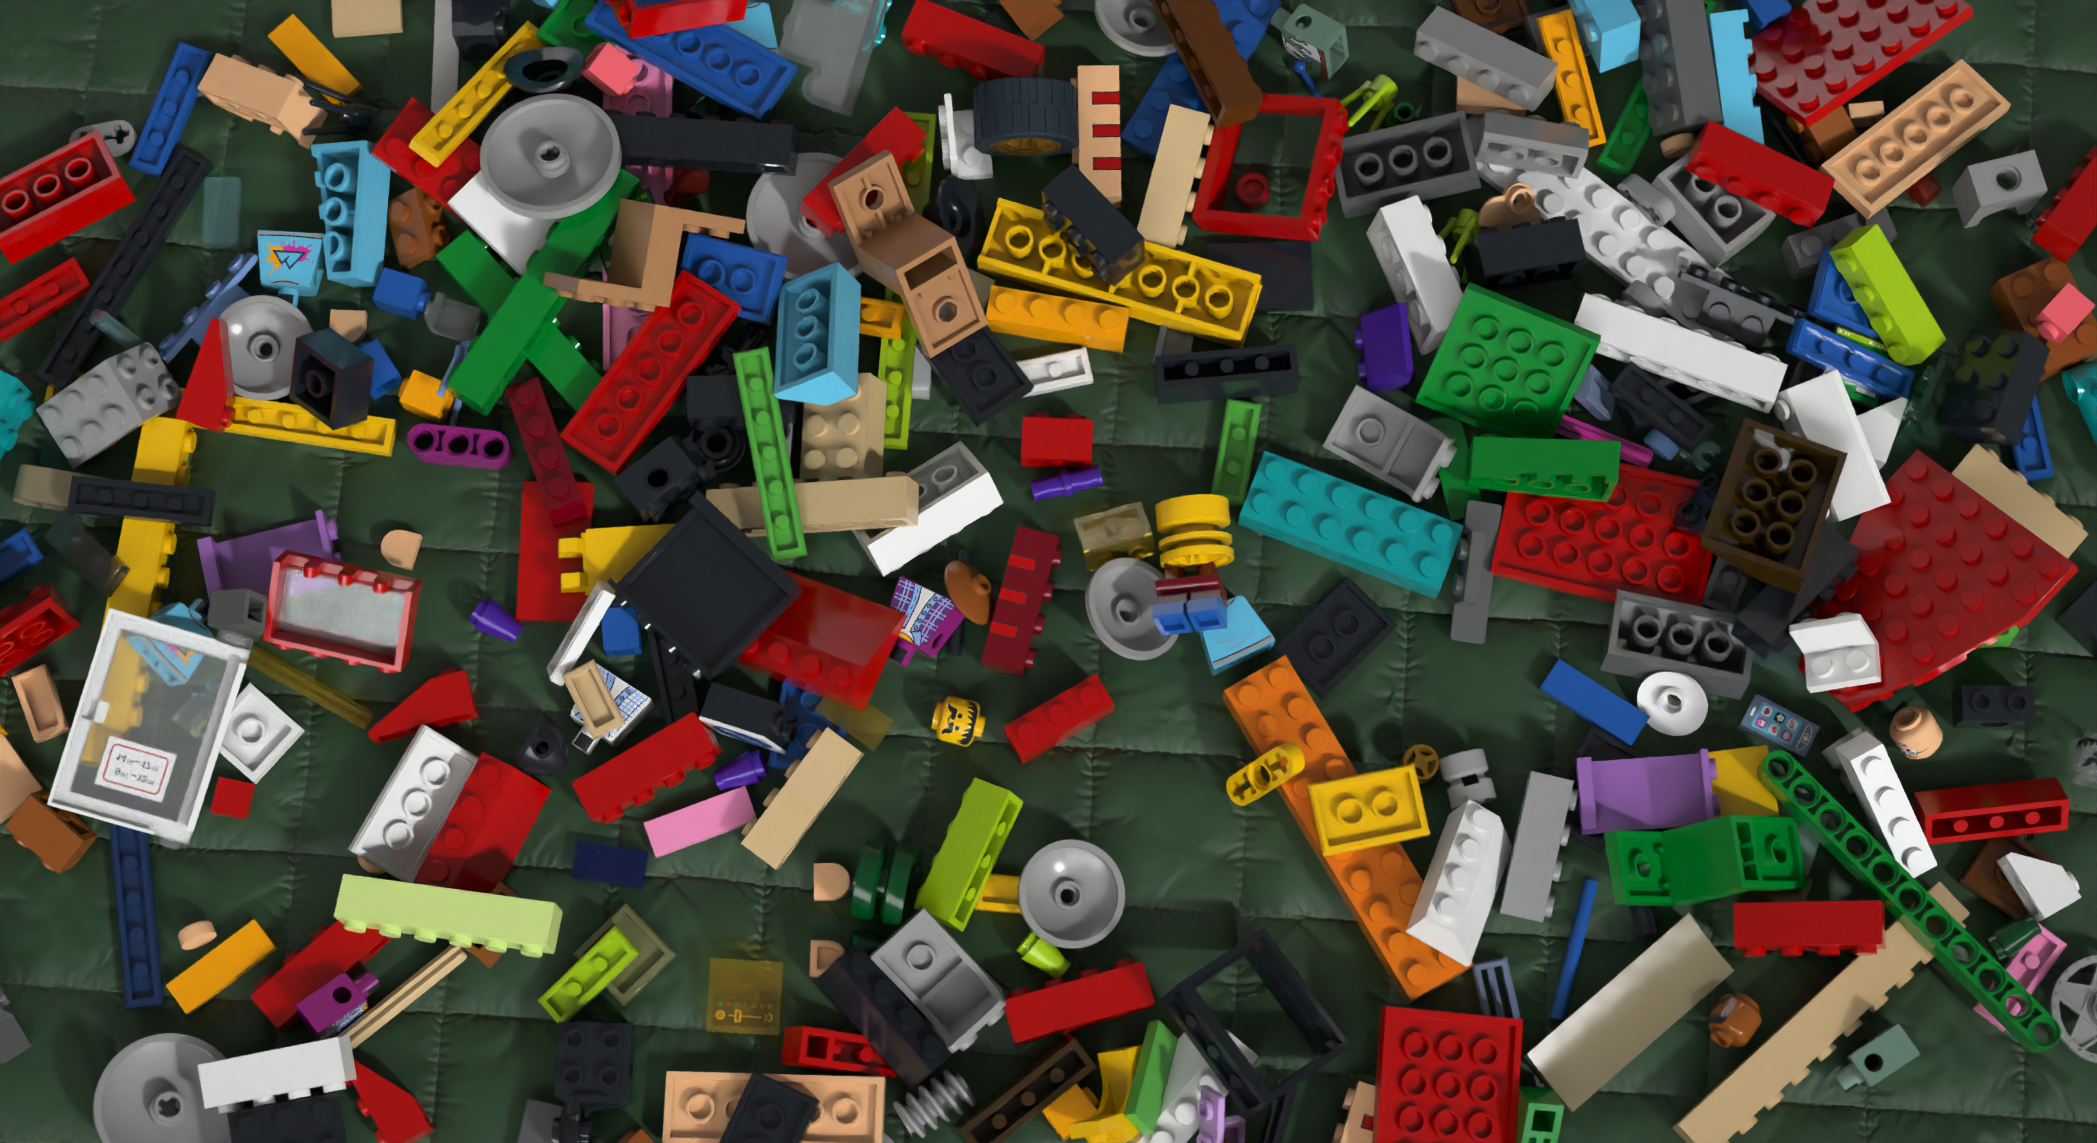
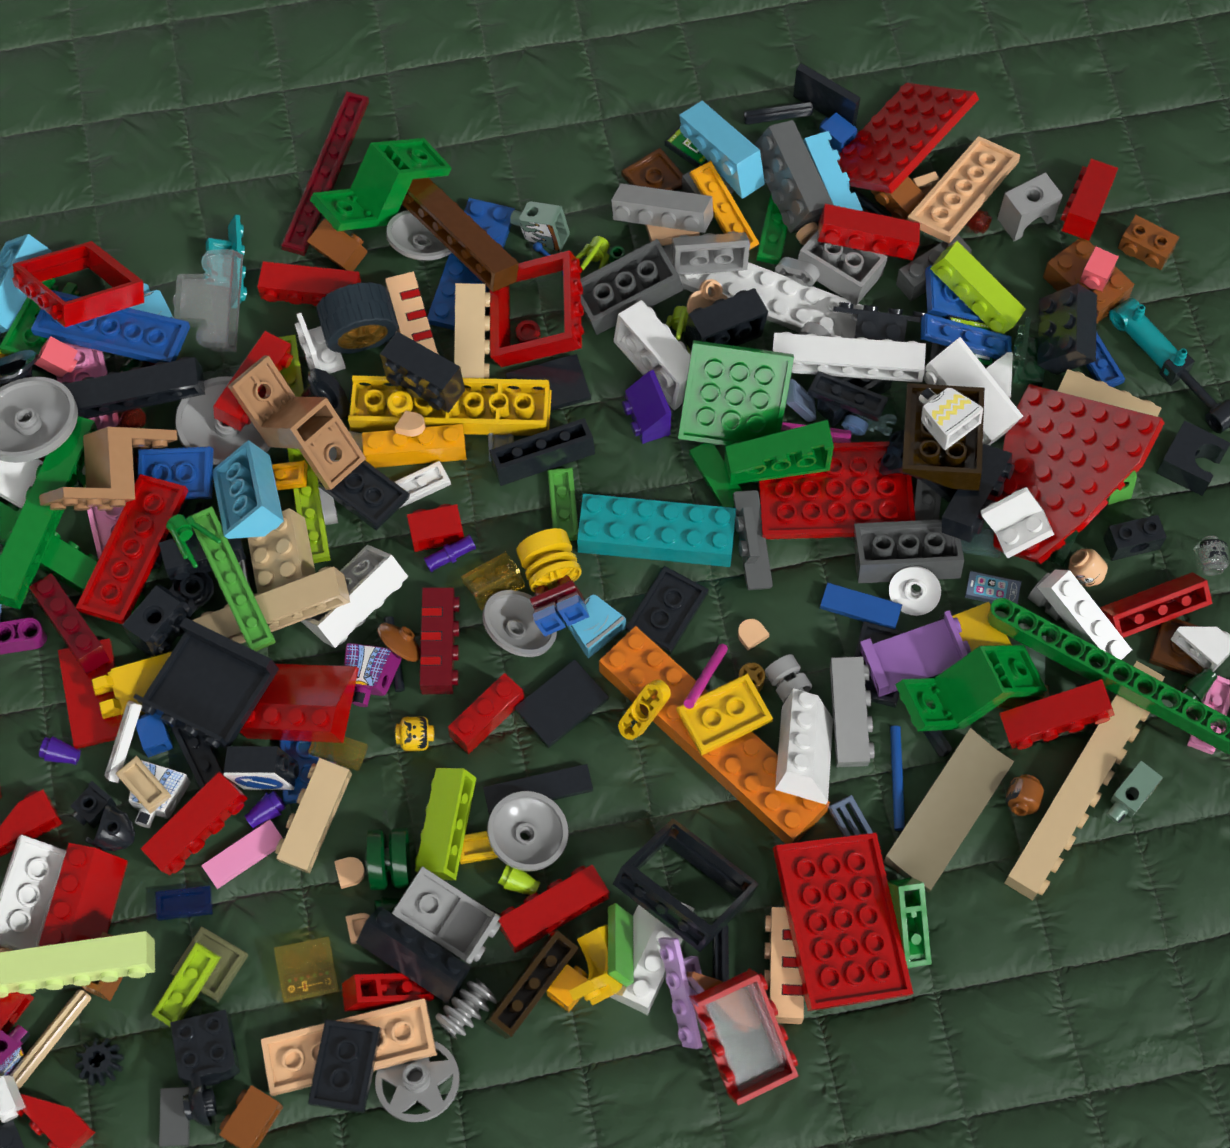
camera: 15 degrees left, 10 degrees down
light grey bracket [1322,385,1458,503] -> none
none -> black brick [71,781,116,828]
none -> black gear [75,1037,124,1086]
none -> green plant [166,514,221,568]
none -> yellow tile [387,390,413,417]
none -> light nougat tile [395,410,425,437]
none -> black tile [483,764,593,815]
none -> black tile [514,660,609,748]
none -> dark pink bar [684,644,728,709]
none -> light nougat tile [738,619,769,651]
none -> white torso [919,388,983,450]

